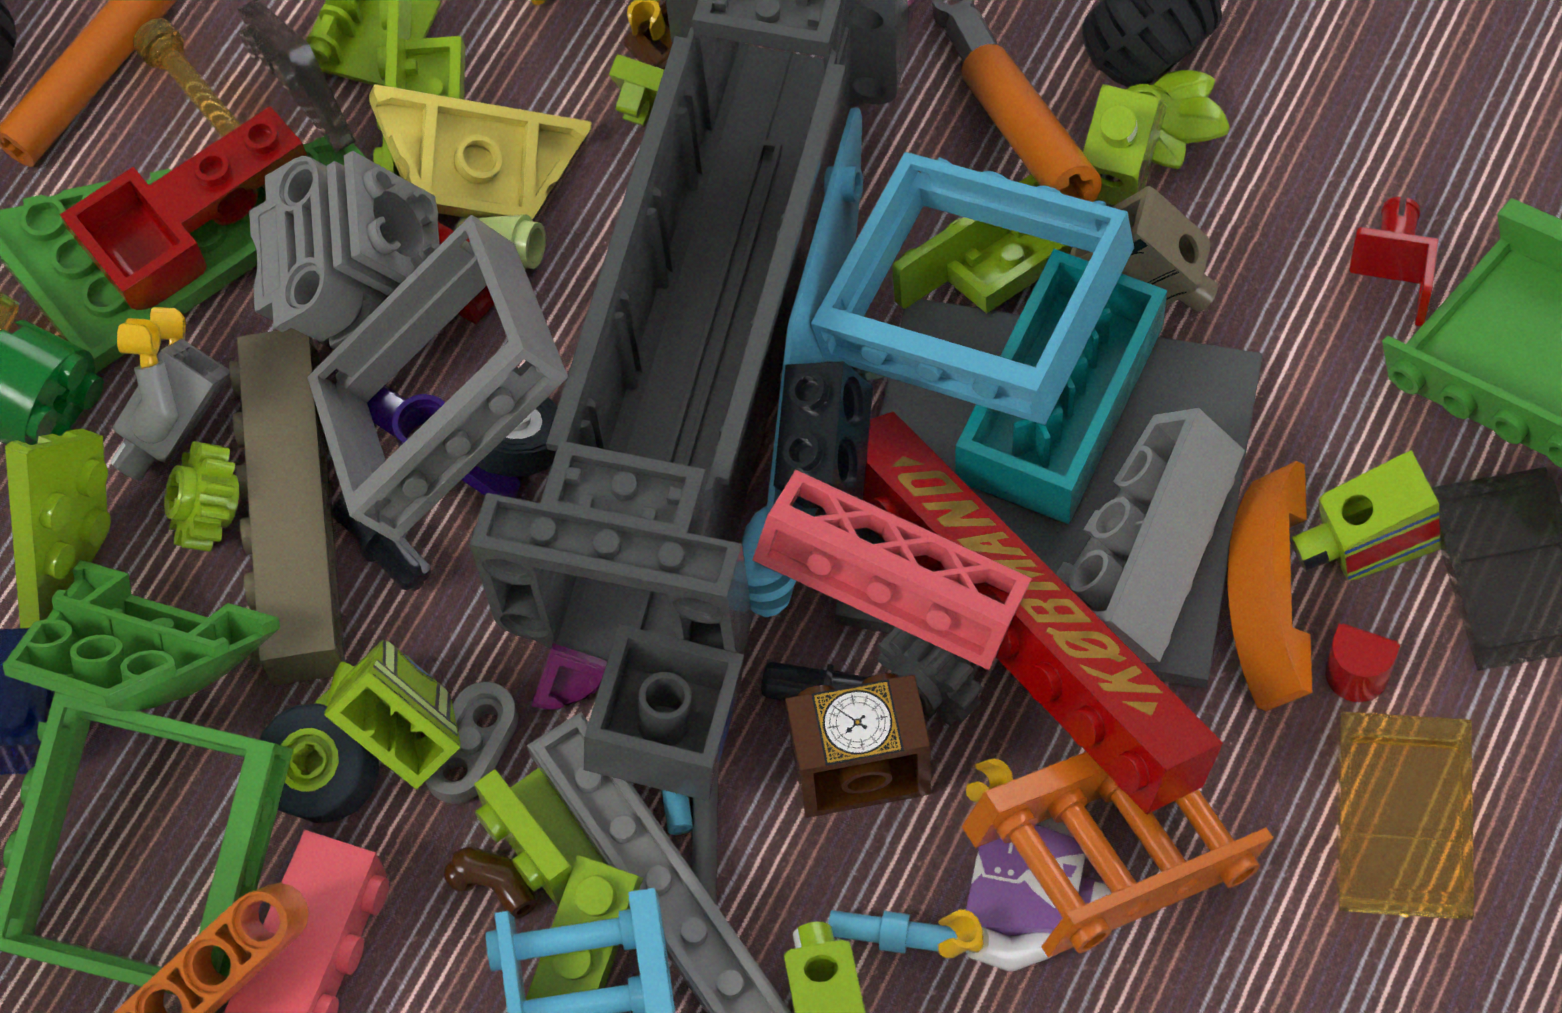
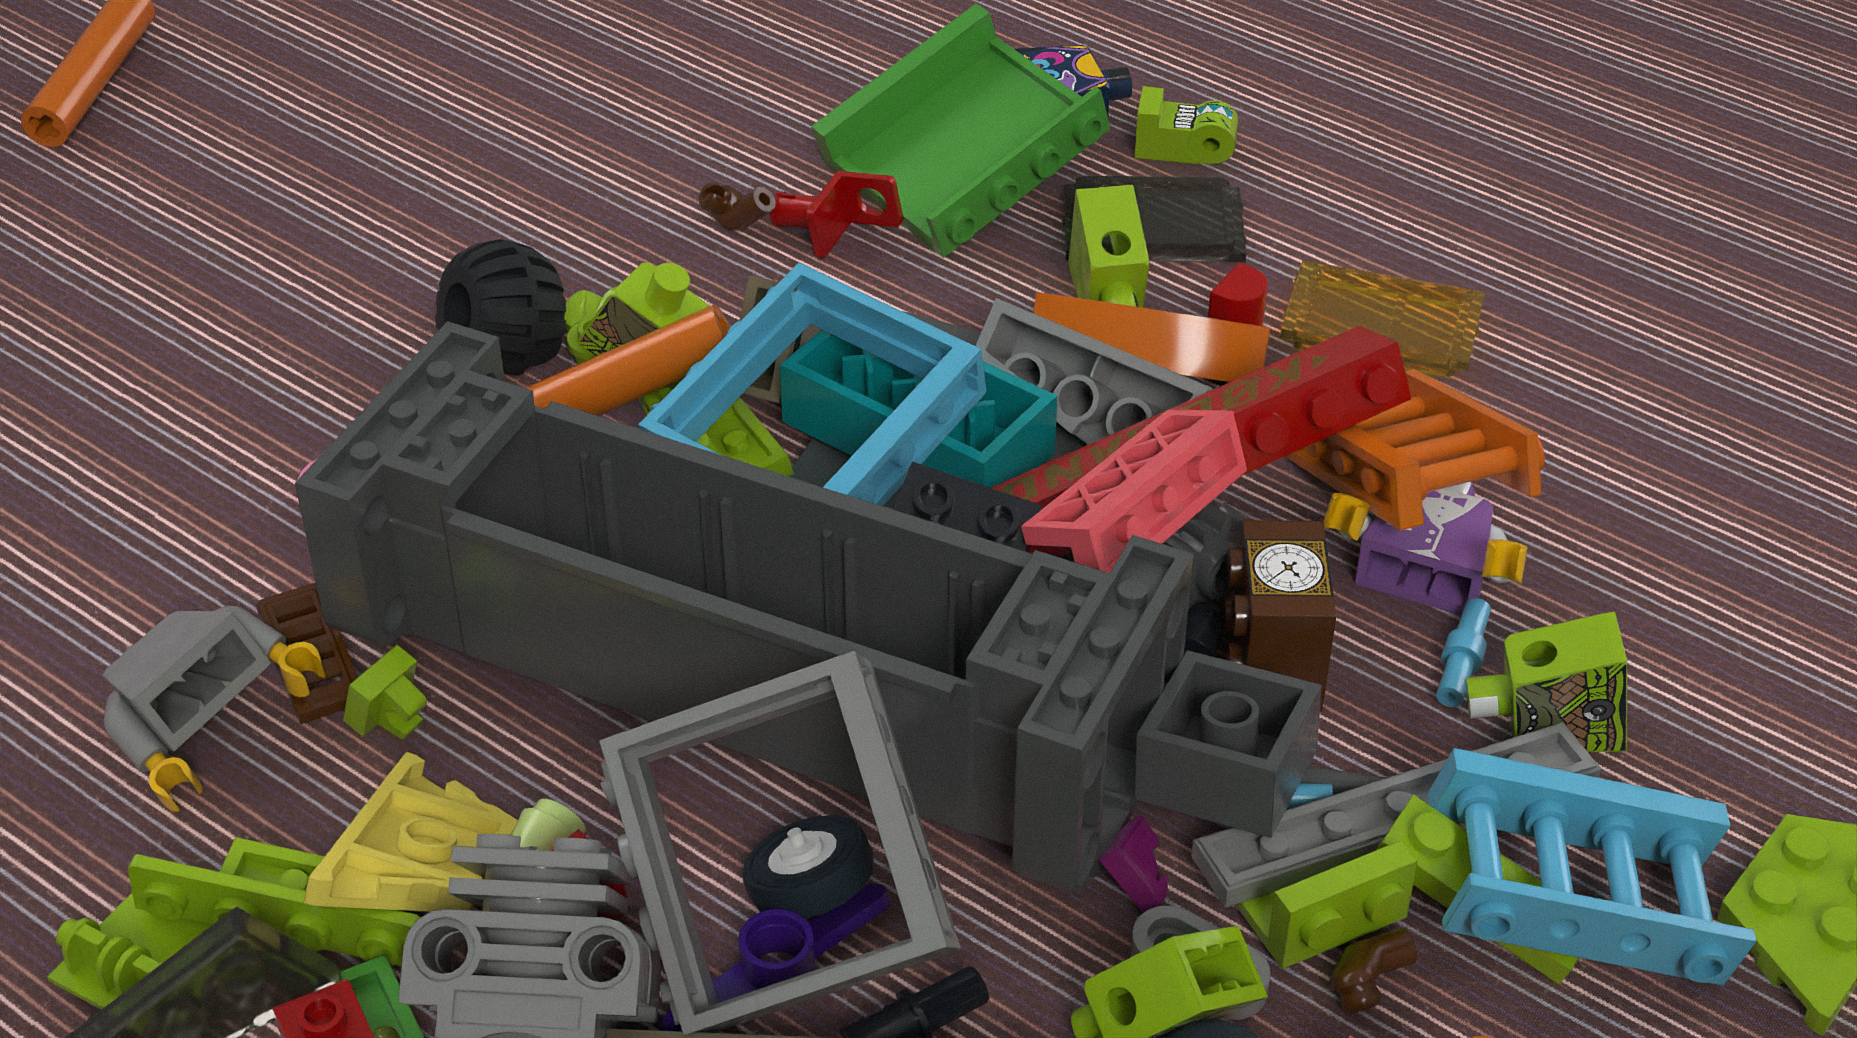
camera: 85 degrees left, 20 degrees down
none -> reddish brown arm [699,181,776,231]

